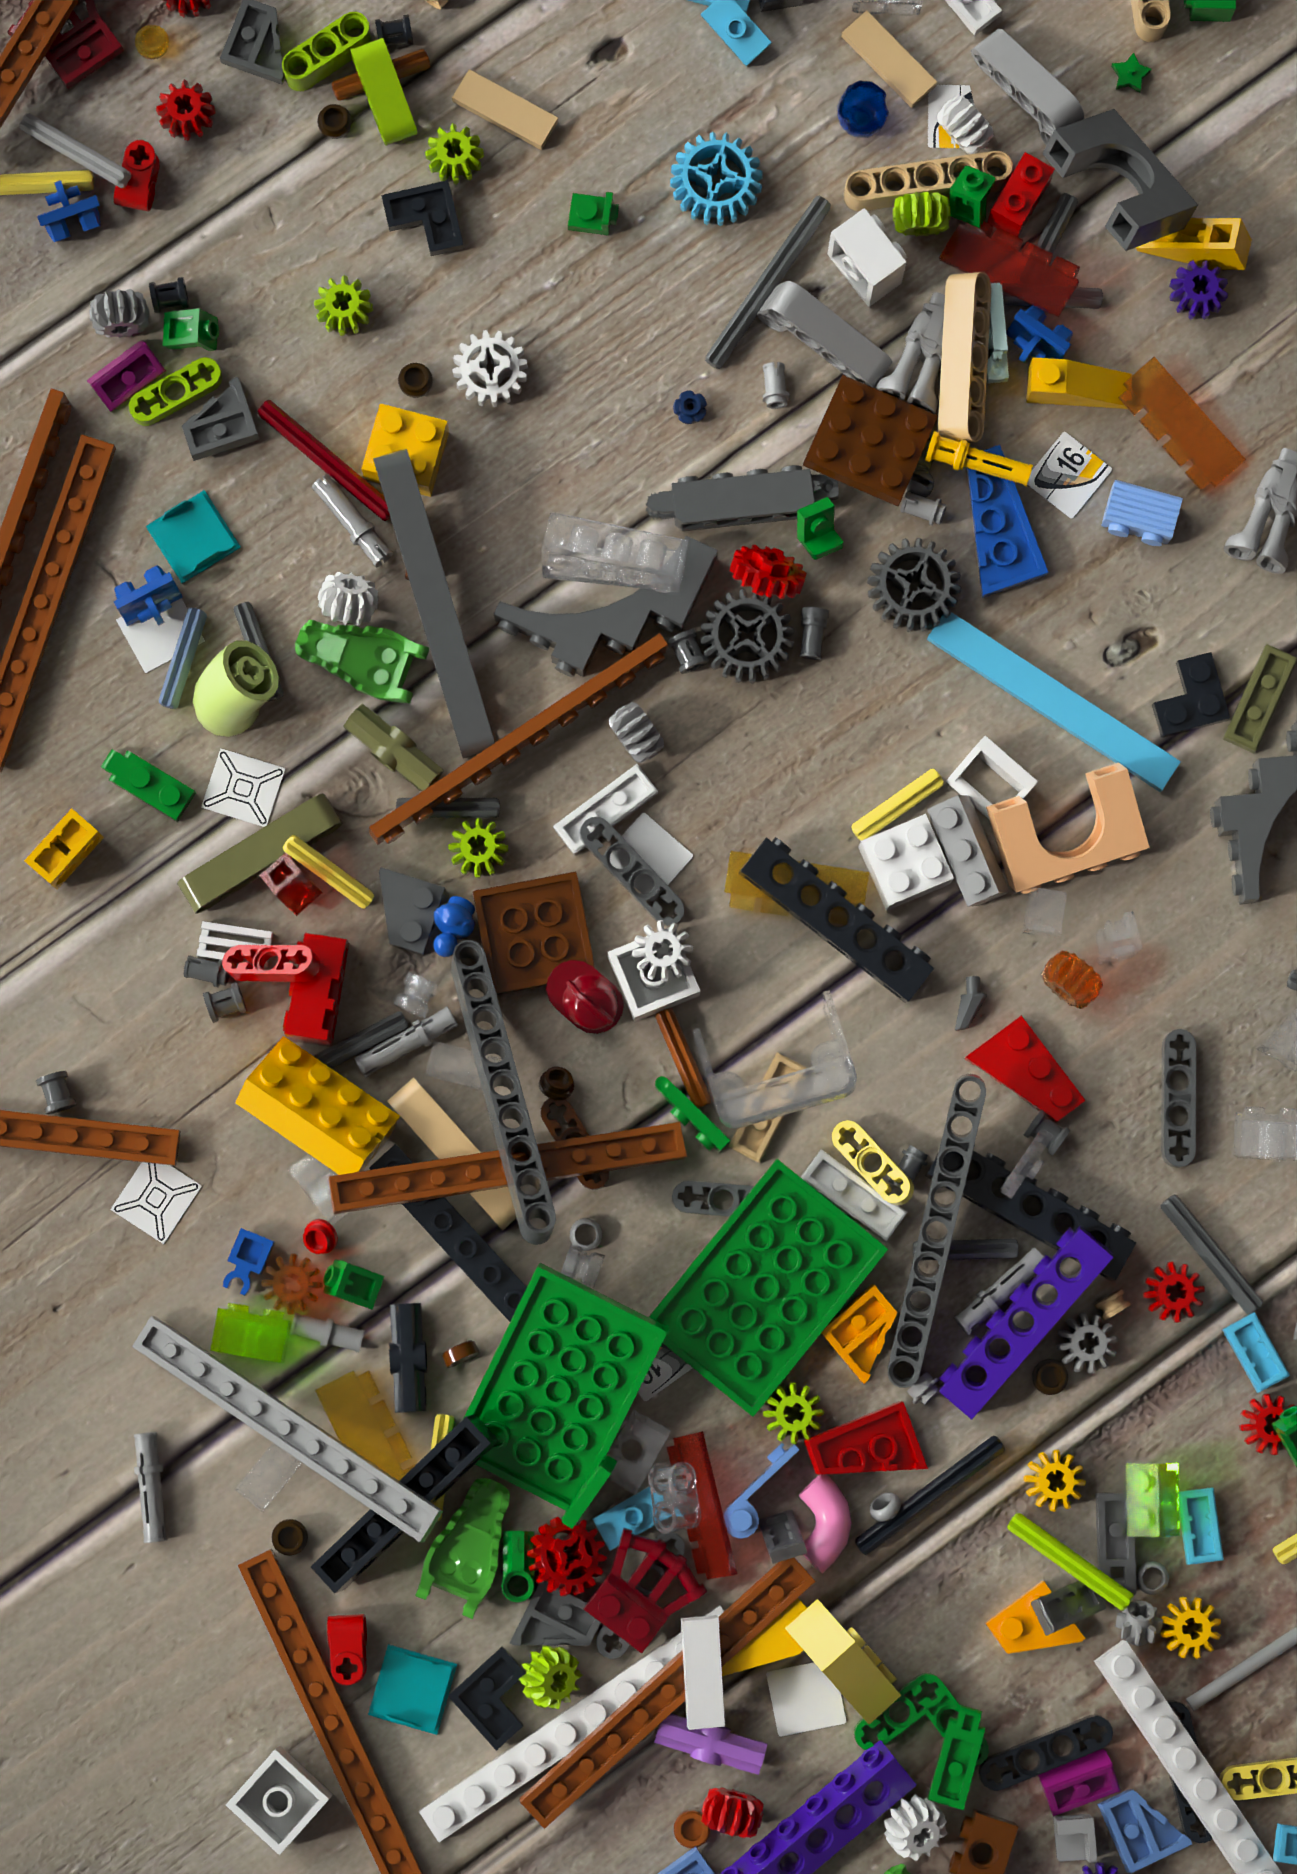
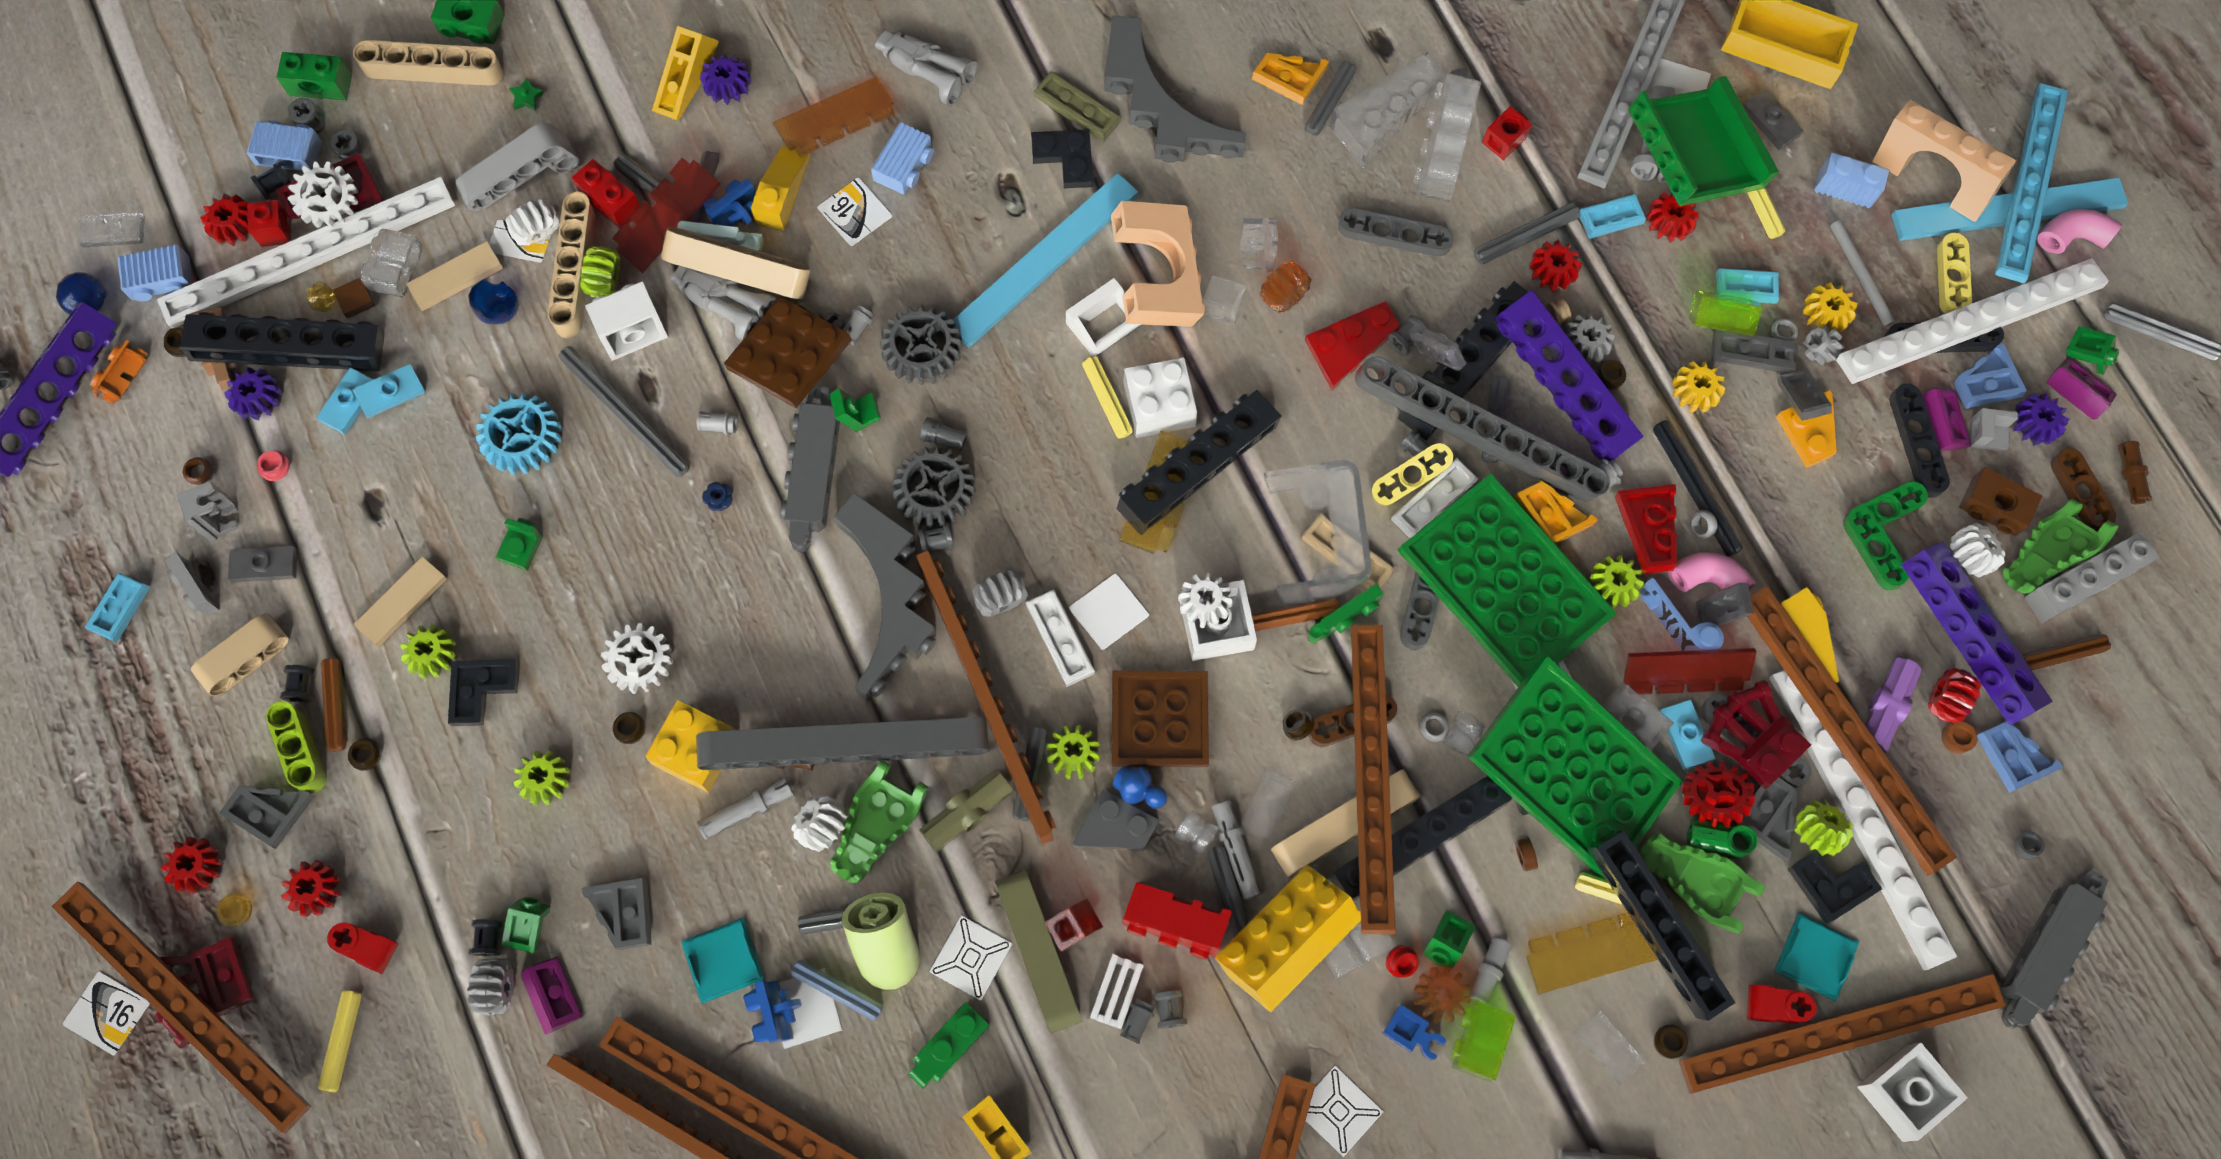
camera: 80 degrees left, 10 degrees down
light grey axle [19,113,131,188] -> none
blue hips [37,180,101,242] -> none
lime beam [129,357,222,426] -> none
light grey plate [132,1316,443,1542] -> none
red beam [222,945,320,982] -> none
dark red axle [258,400,391,521] -> none
light yellow axle [283,835,374,909] -> none
lime beam [350,38,418,146] -> none
black piece [389,1303,427,1413] -> none
dark grey beam [451,940,556,1245] -> none
clear wedge [541,512,689,593] -> none
dark red piece [546,960,624,1034] -> none
green tile [562,1454,618,1529] -> none
dark grey beam [579,817,684,926] -> none
clear piece [648,1462,701,1534] -> none
white tile [681,1615,725,1730] -> none
red gear [730,545,807,599] -> none
light grey beam [757,281,892,388] -> none
white sticker [766,1662,846,1737] -> none
light yellow wedge [785,1599,901,1724] -> none
yellow pin [925,431,1033,486] -> none
light grey brick [927,795,1010,907] -> none
green hinge [928,1705,985,1810] -> none
green bracket [949,166,996,228] -> none
light grey pin [954,1248,1044,1335] -> none
dark grey bar [955,976,987,1031] -> none
blue wing [967,445,1049,598] -> none
lime axle [1007,1513,1134,1611] -> none
dark grey arch [1042,109,1198,251] -> none

